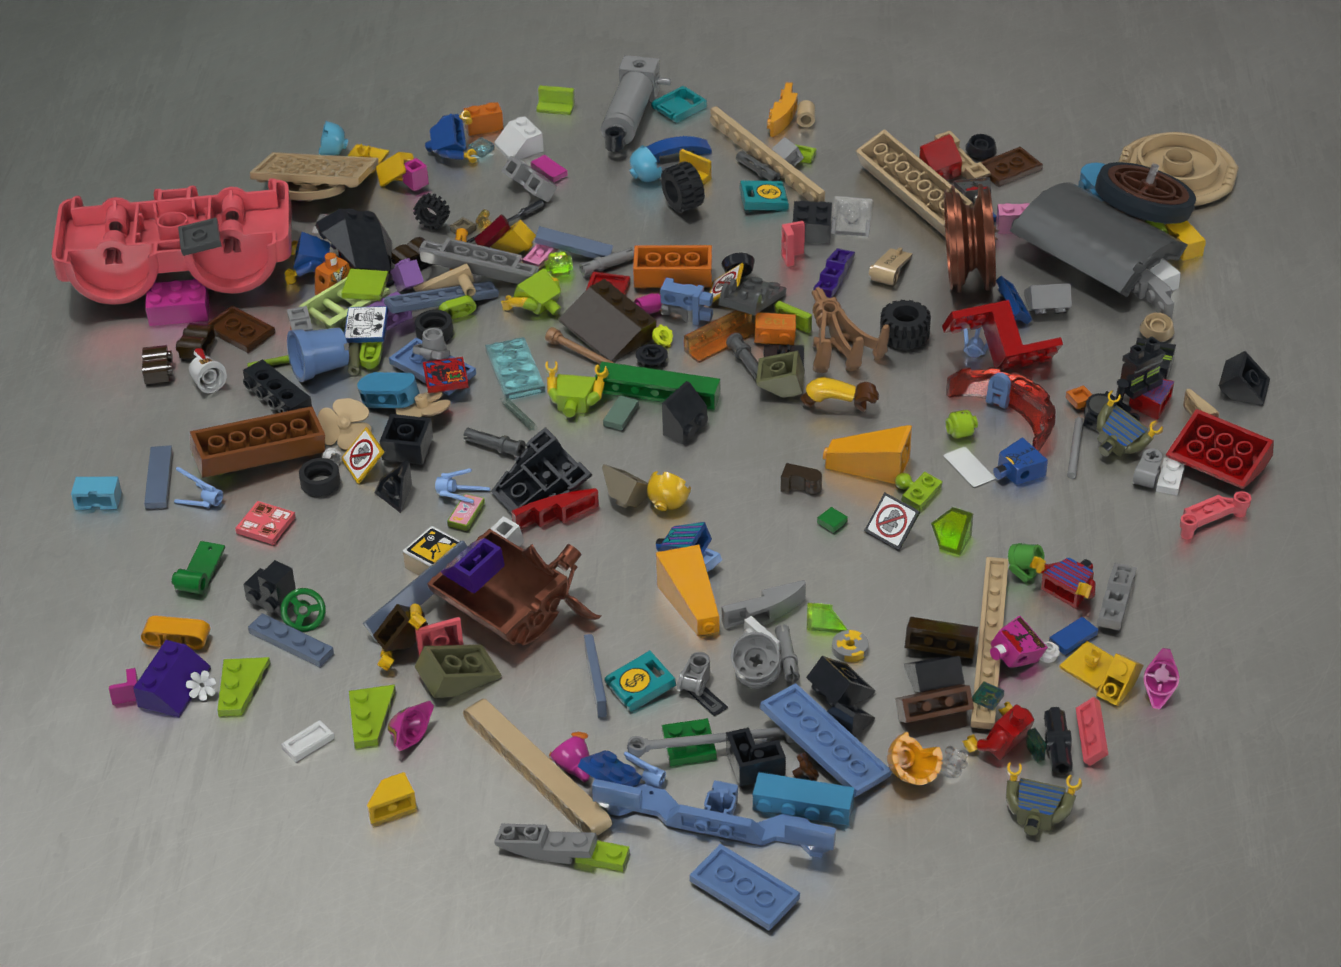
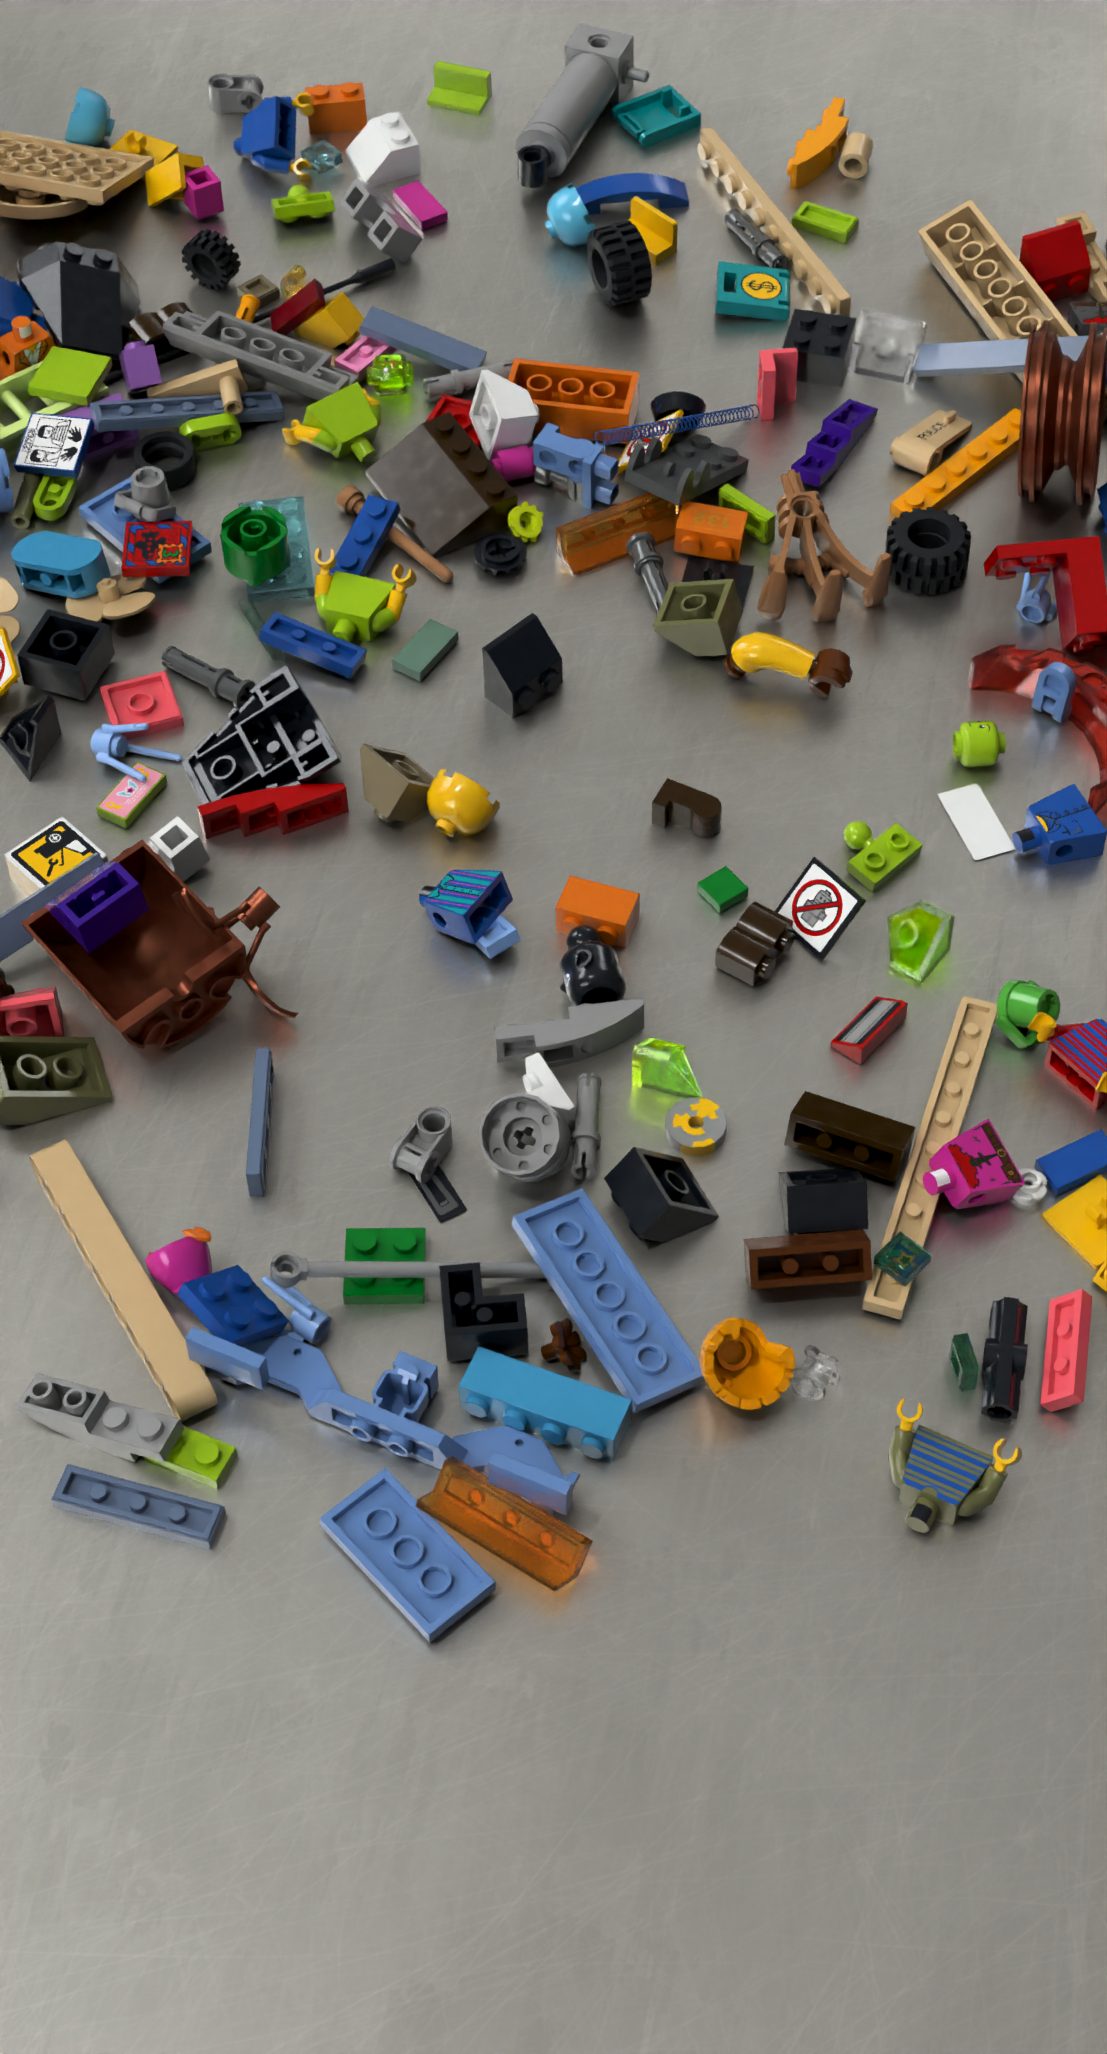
camera: 10 degrees right, 10 degrees up
green brick [595,361,720,410] -> none
teal container [604,650,676,712] -> none
light orange slope [656,545,719,636] -> none
light grey panel [772,137,804,167] -> none
light orange slope [823,425,912,484] -> none
black slope [827,702,875,737] -> none
red torso [962,702,1035,761] -> none
none -> sand blue tile [51,1464,226,1550]
none -> coral tile [99,670,184,740]
none -> light grey piece [208,74,264,114]
none -> green brick [220,506,291,586]
none -> blue plate [259,612,367,679]
none -> lime plate [271,185,335,222]
none -> blue plate [330,495,401,577]
none -> clear orange panel [415,1456,593,1591]
none -> white slope [469,369,539,461]
none -> orange brick [555,876,640,949]
none -> black piece [560,925,626,1006]
none -> blue piece [595,404,759,445]
none -> dark brown brick [715,902,795,986]
none -> slope [830,996,908,1065]
none -> light orange plate [890,408,1021,518]
none -> tile [914,335,1089,377]

